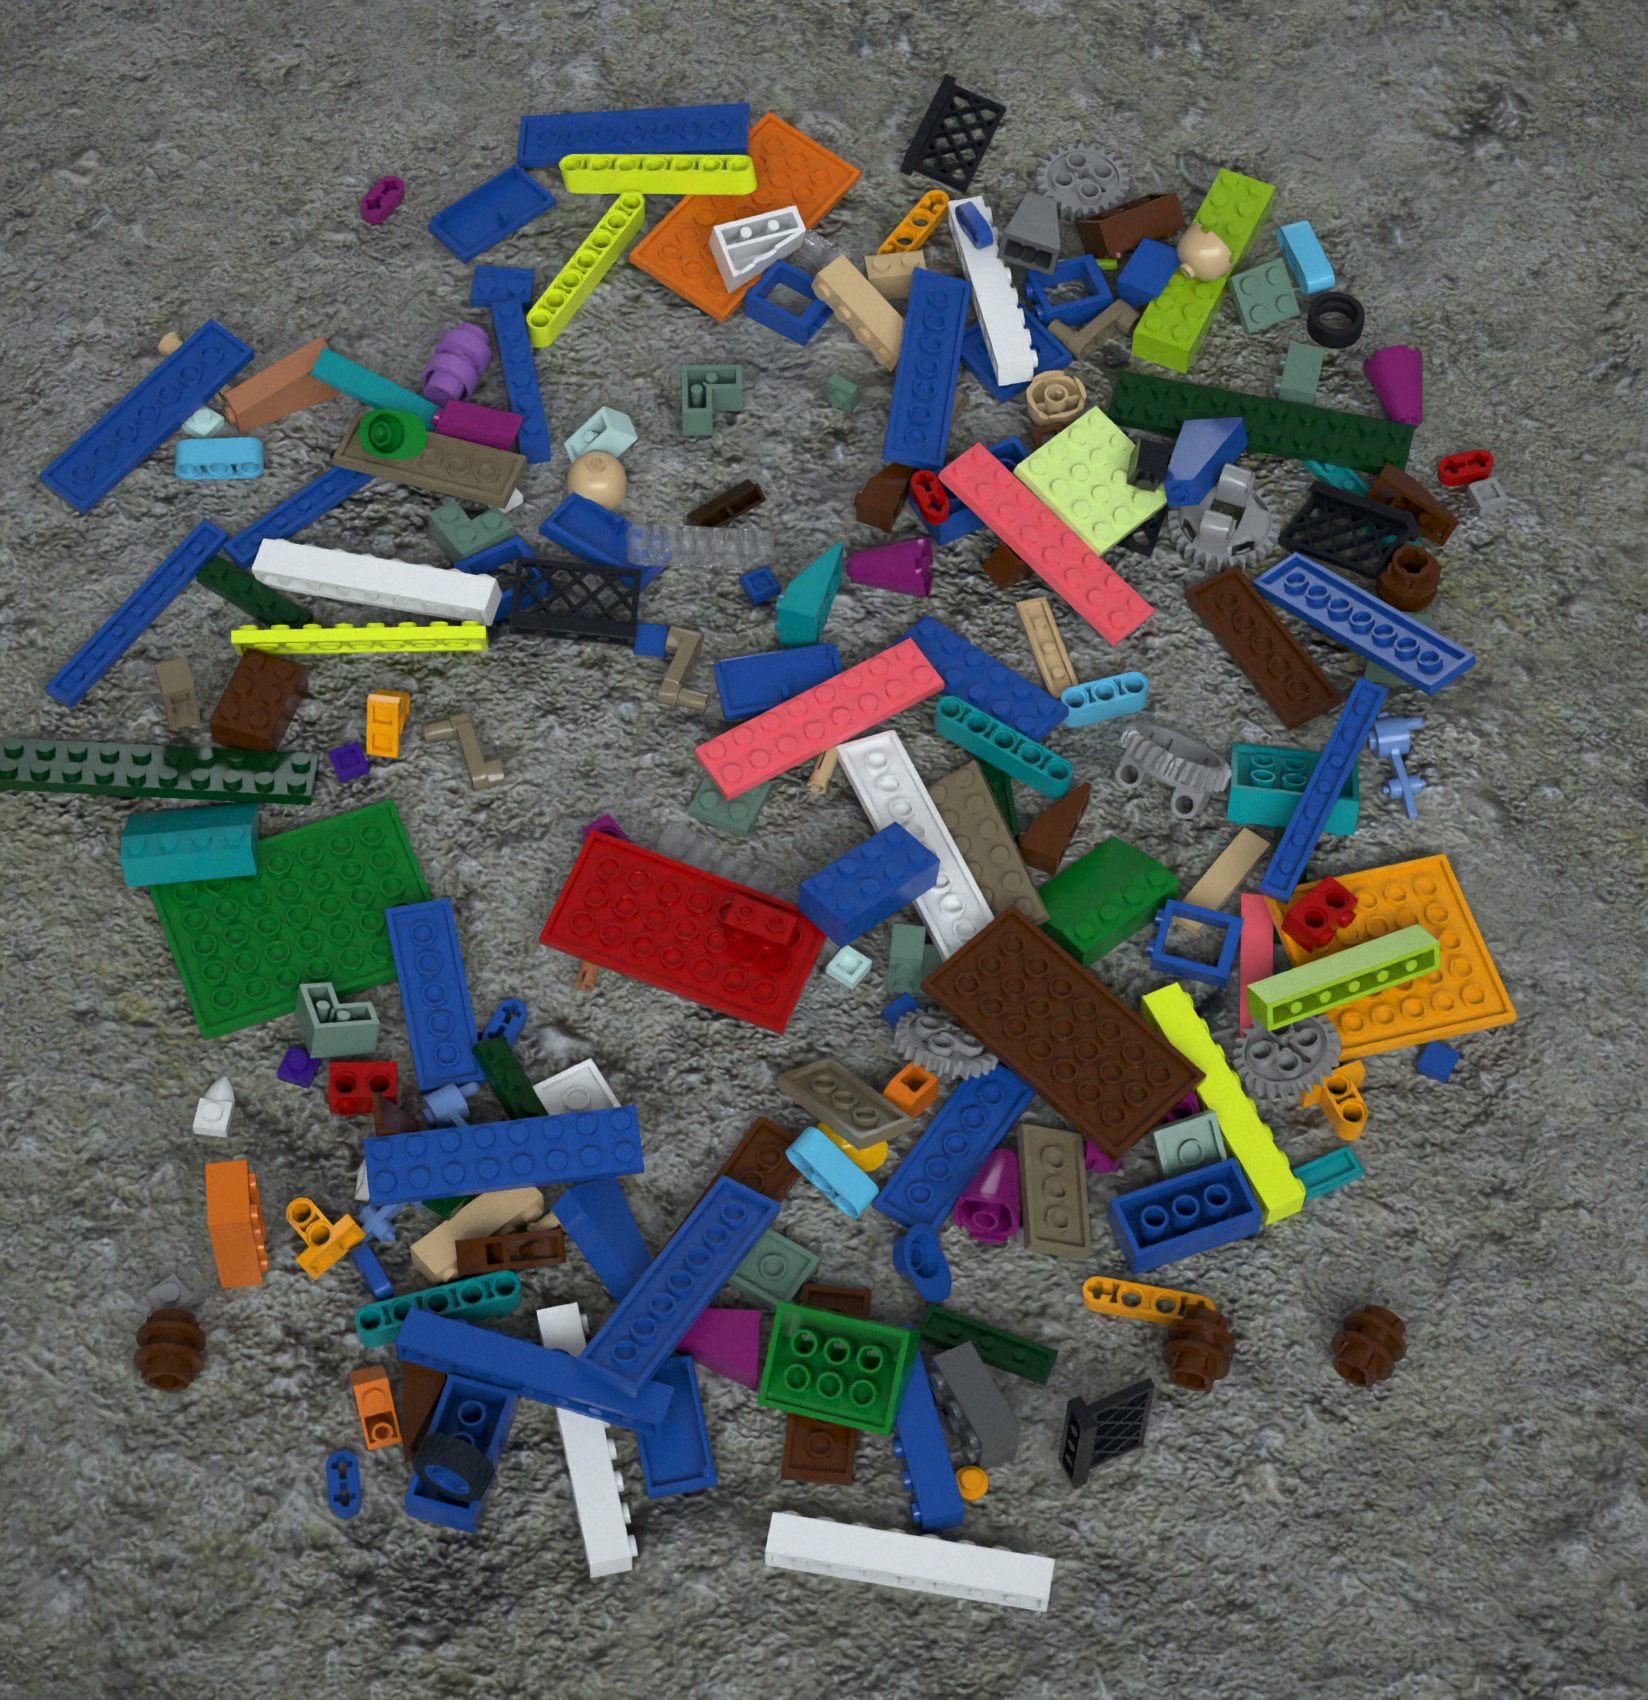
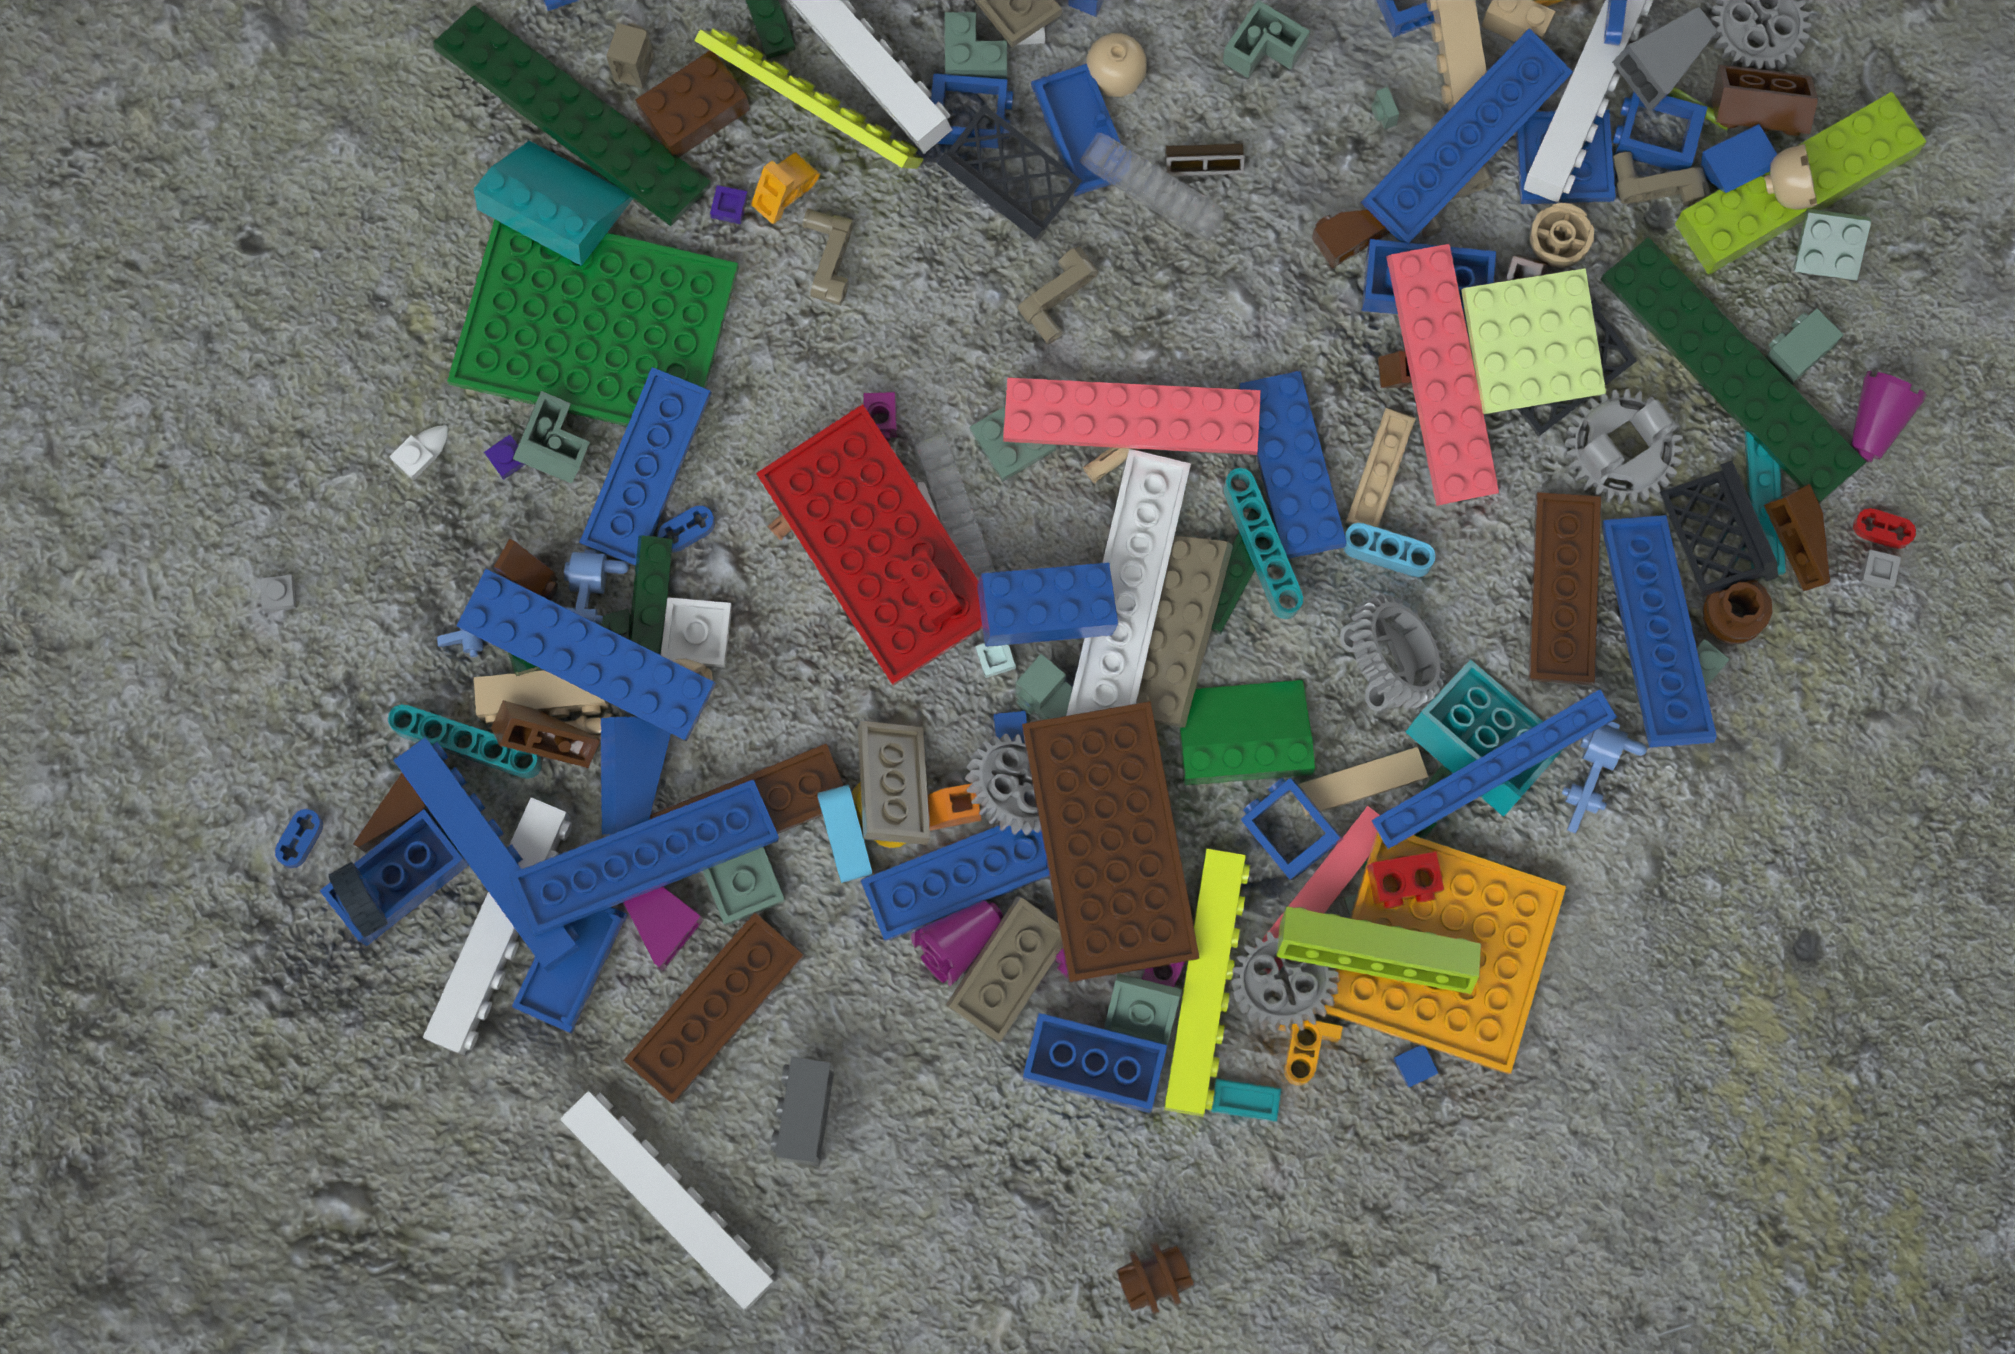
camera: 40 degrees right, 20 degrees up
reddish brown piece [133,1308,207,1391] -> none
orange brick [205,1160,269,1289] -> none
light orange tile [286,1197,367,1281] -> none
red brick [328,1061,399,1116] -> none
blue beam [349,1242,394,1302] -> none
orange slope [349,1364,402,1451] -> none
light aqua slope [564,406,638,463] -> none
blue tile [634,623,669,658] -> none
blue container [713,642,843,722] -> none
blue tile [739,565,781,605] -> none
green slope [757,1301,921,1436] -> none
teal slope [775,543,843,648] -> none
magenta cone [846,536,933,598] -> none
blue brick [891,1323,965,1534] -> none
blue piece [892,1222,951,1303] -> none
red beam [910,470,950,525] -> none
dark green plate [918,1303,1059,1386] -> none
light orange plate [955,1466,989,1501] -> none
reddish brown slope [1017,782,1092,876] -> none
black fence [1058,1377,1155,1489] -> none
light orange beam [1081,1276,1215,1325] -> none
black brick [1126,438,1170,493] -> none
reddish brown piece [1162,1308,1237,1391] -> none
blue slope [1163,417,1248,507] -> none
medium azure beam [1276,220,1335,296] -> none
black tyre [1307,292,1365,349] -> none

